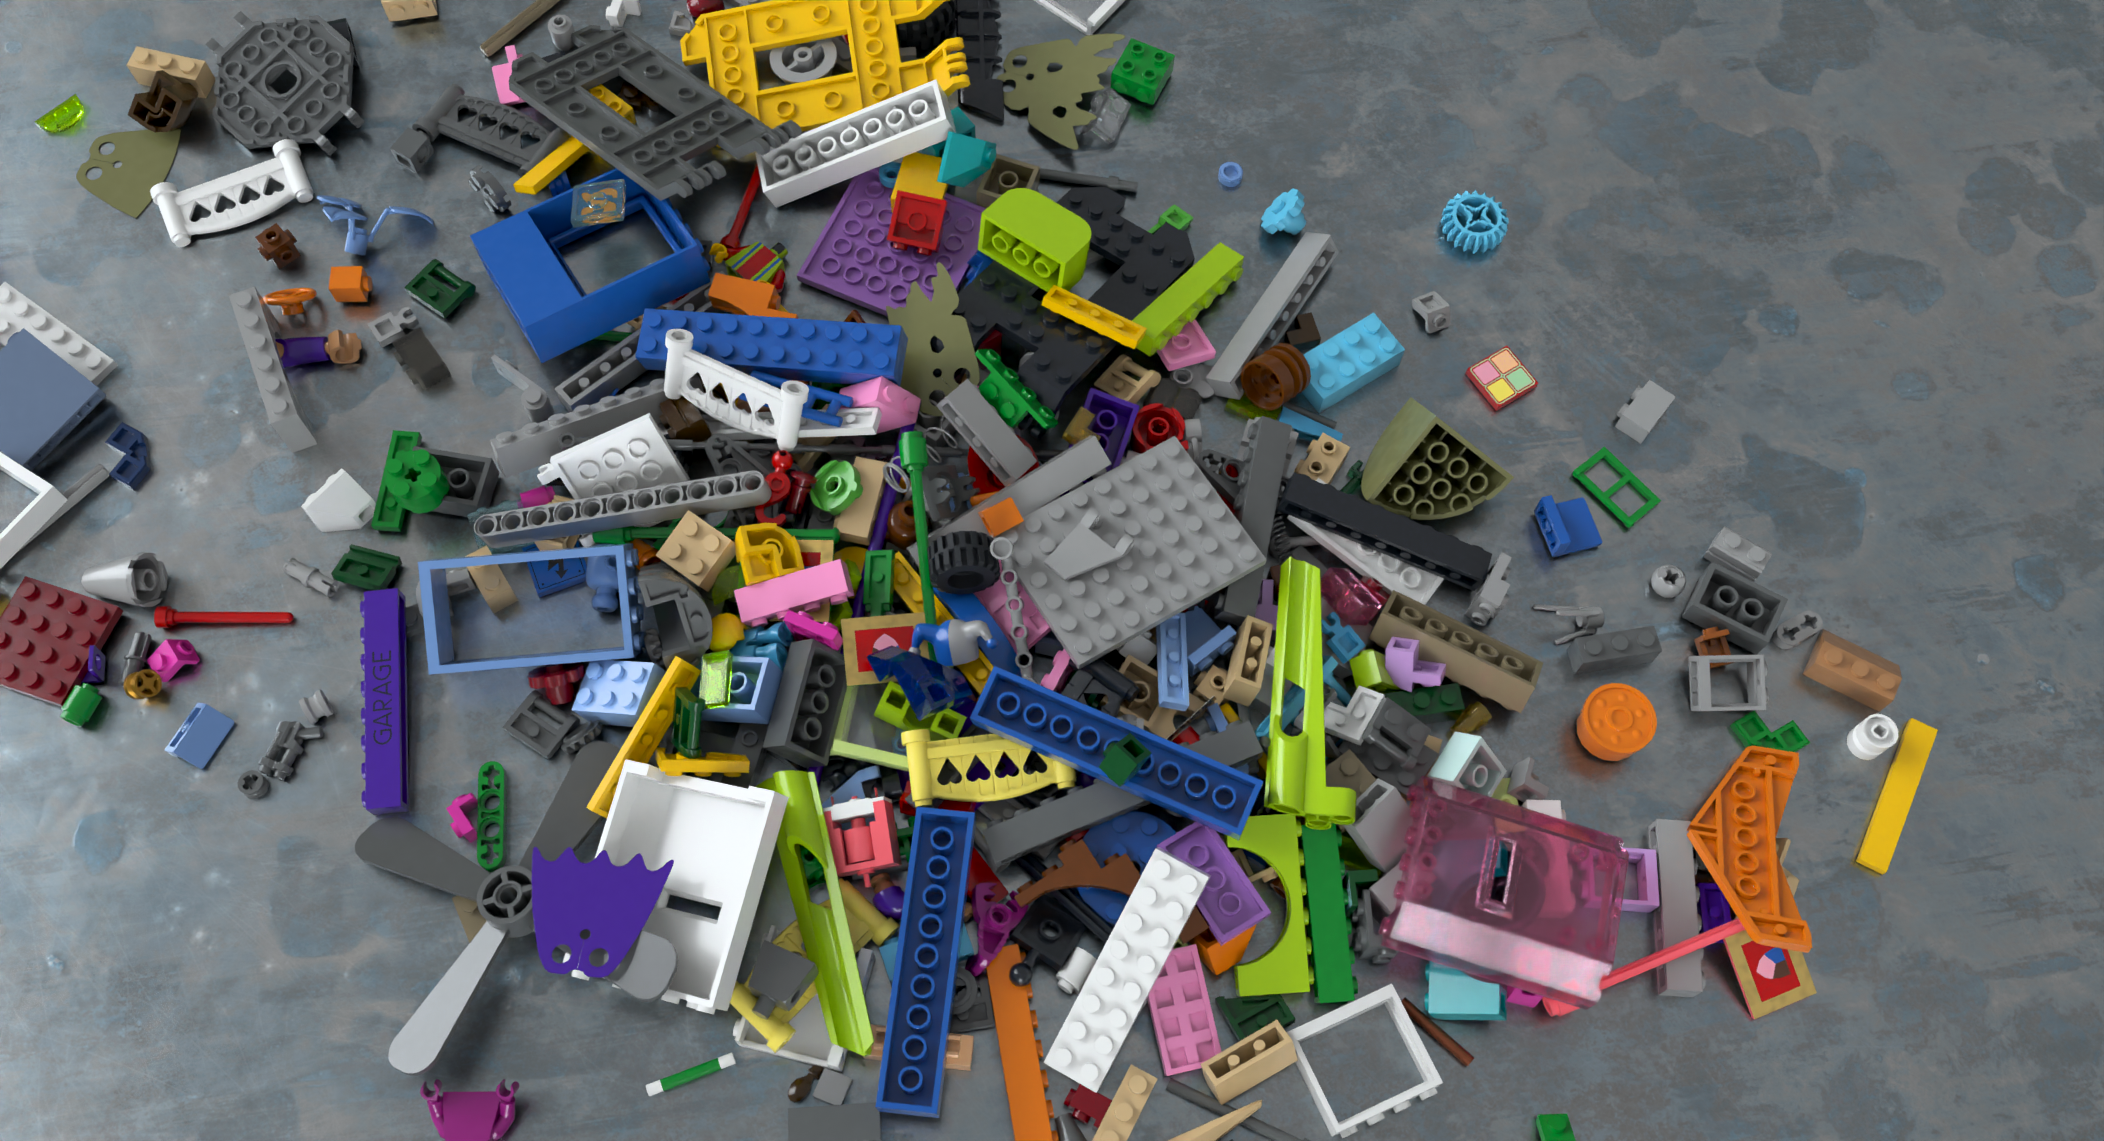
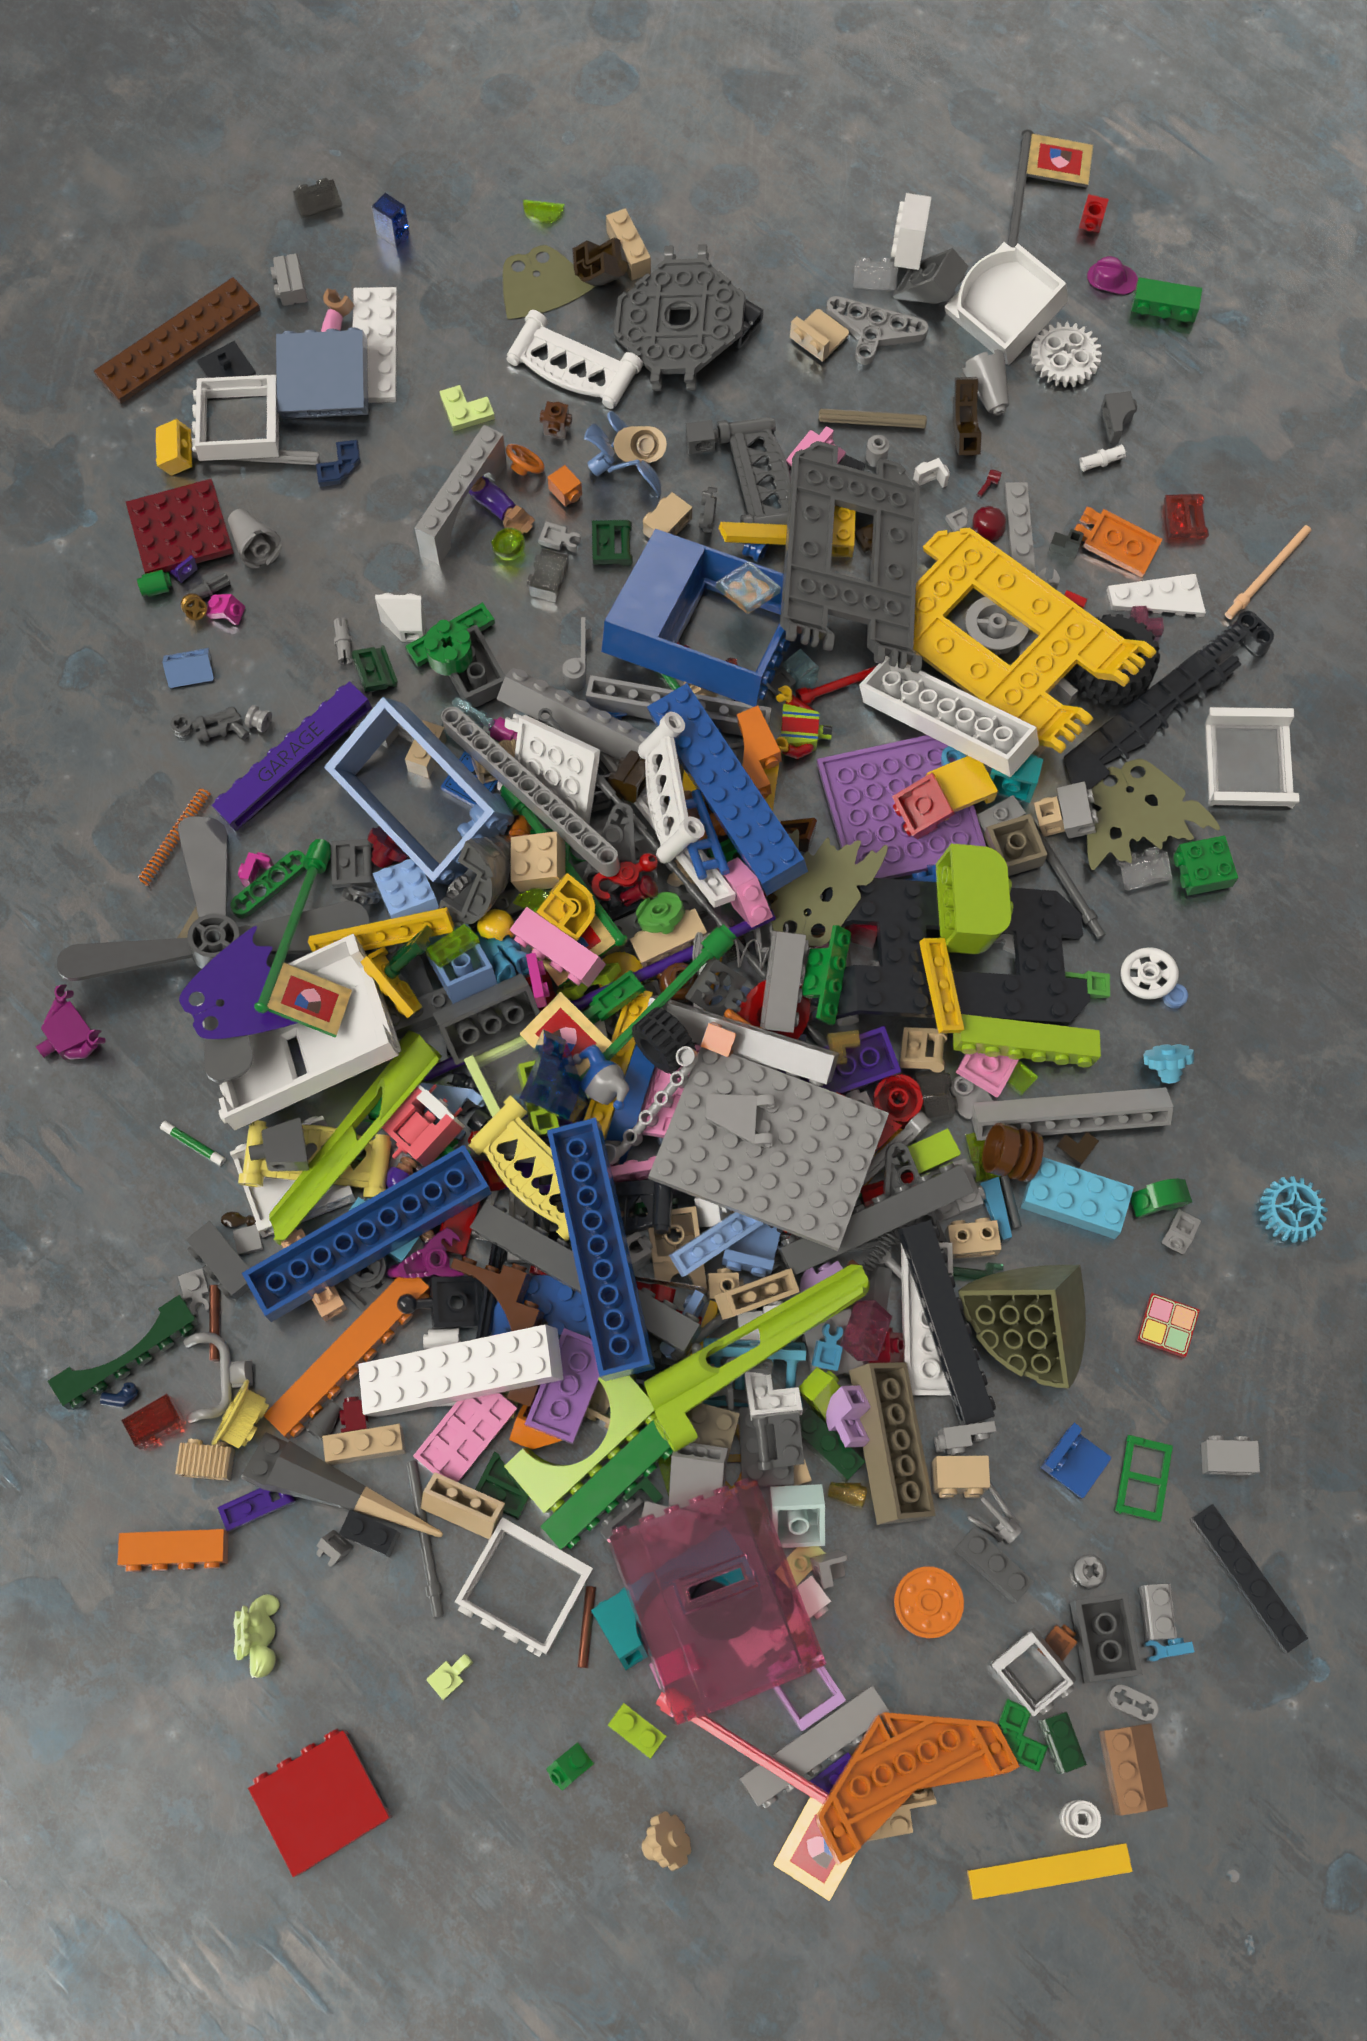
camera: 55 degrees right, 5 degrees up
red piece [154,606,294,628] -> none
teal slope [937,131,997,188] -> none
dark green brick [1099,733,1152,787] -> none
none -> orange piece [139,789,211,886]
none -> flag [254,839,352,1037]
none -> yellowish green plate [439,385,495,432]
none -> clear neon green hair [491,528,525,561]
none -> lime brick [608,1703,667,1759]
none -> tan piece [613,426,667,463]
none -> tan plant [642,1811,691,1871]
none -> tan brick [643,492,692,538]
none -> clear light blue brick [783,649,819,689]
none -> lime panel [902,1128,961,1174]
none -> tan brick [931,1456,990,1498]
none -> clear neon green tile [1006,1061,1038,1096]
none -> tan brick [1034,796,1065,837]
none -> dark green brick [1038,1712,1087,1774]
none -> light grey brick [1057,781,1099,839]
none -> white plate [1121,947,1179,999]
none -> green brick [1131,1178,1193,1218]
none -> dark azure plate [1144,1638,1194,1662]
none -> black plate [1190,1504,1308,1653]

